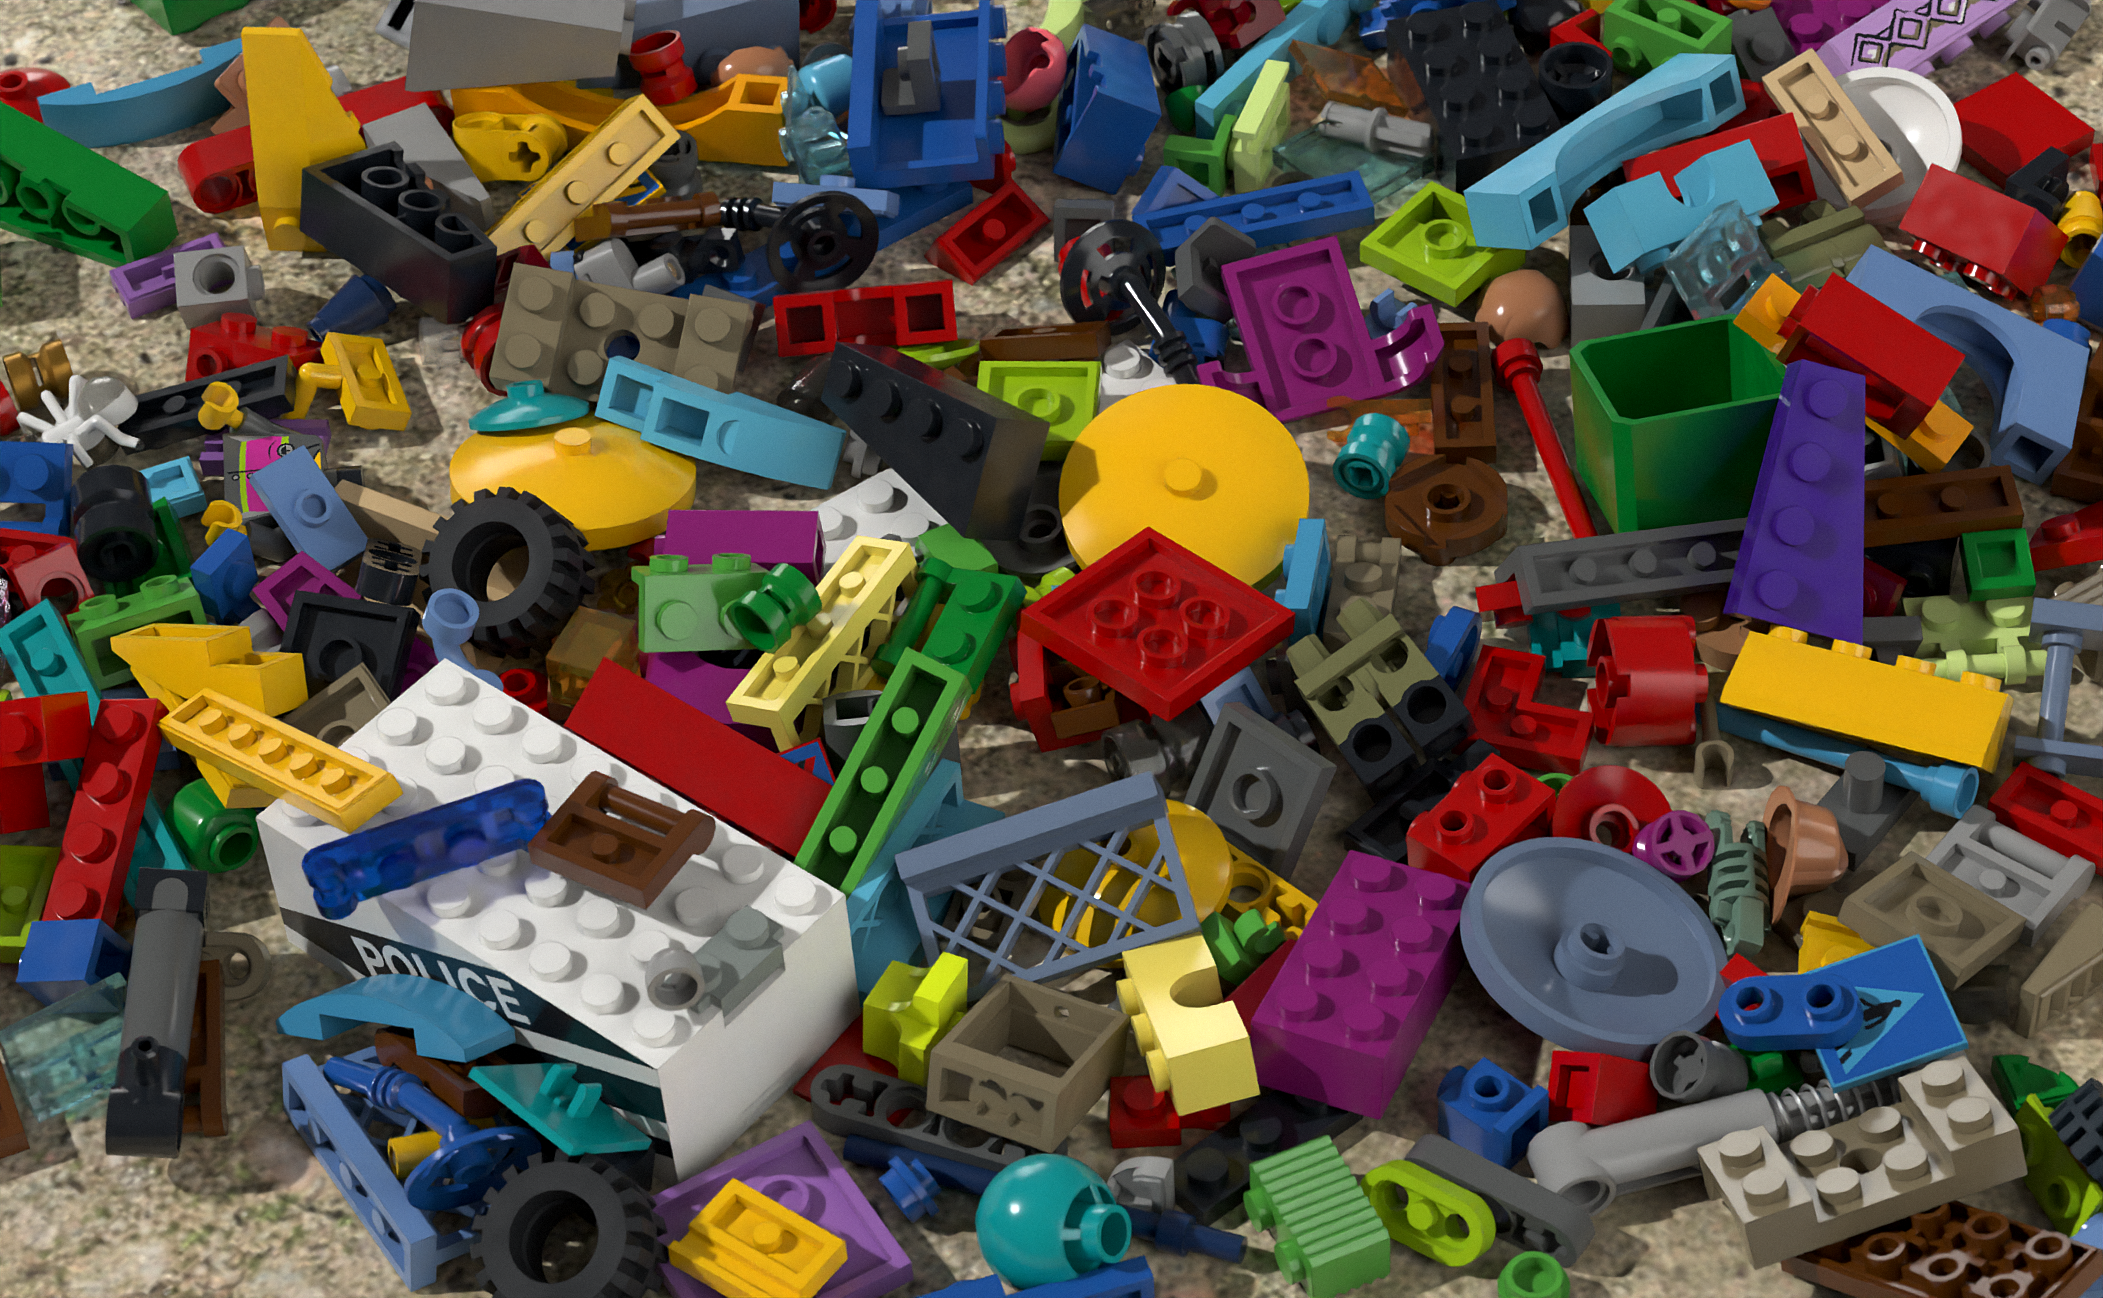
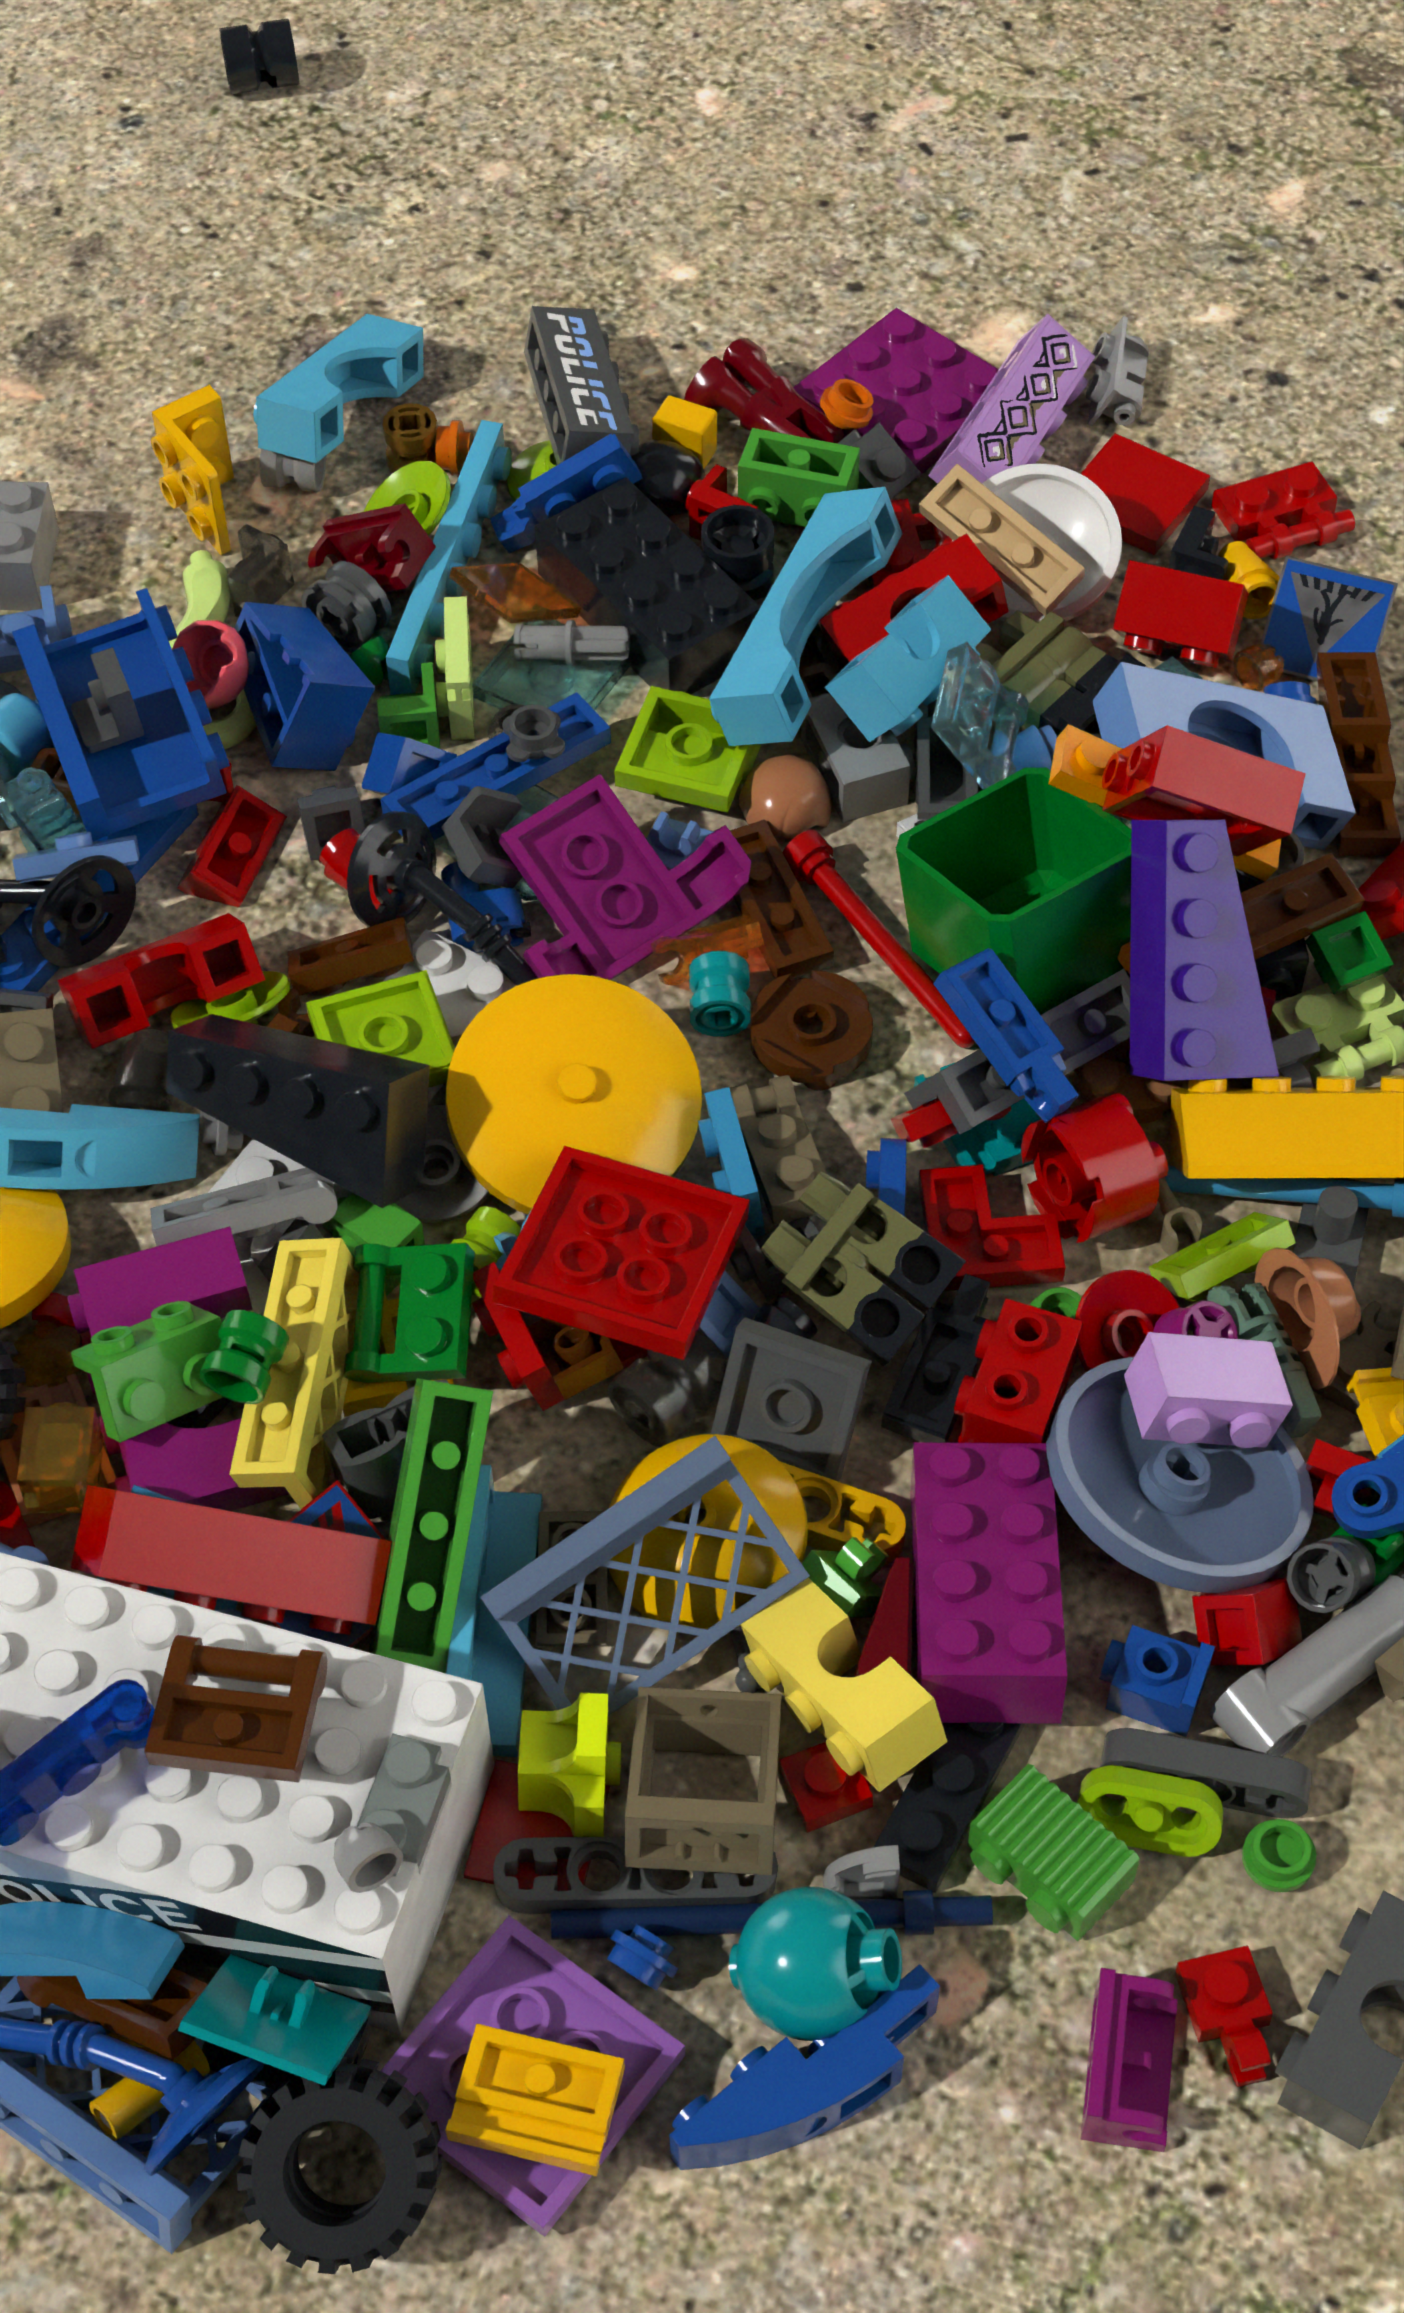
camera: 25 degrees left, 10 degrees up
none -> light grey plate [150,1167,338,1246]
none -> dark grey plate [502,704,565,762]
none -> blue hinge [933,948,1079,1123]
none -> lavender brick [1124,1332,1293,1448]
none -> lime plate [1148,1212,1296,1301]

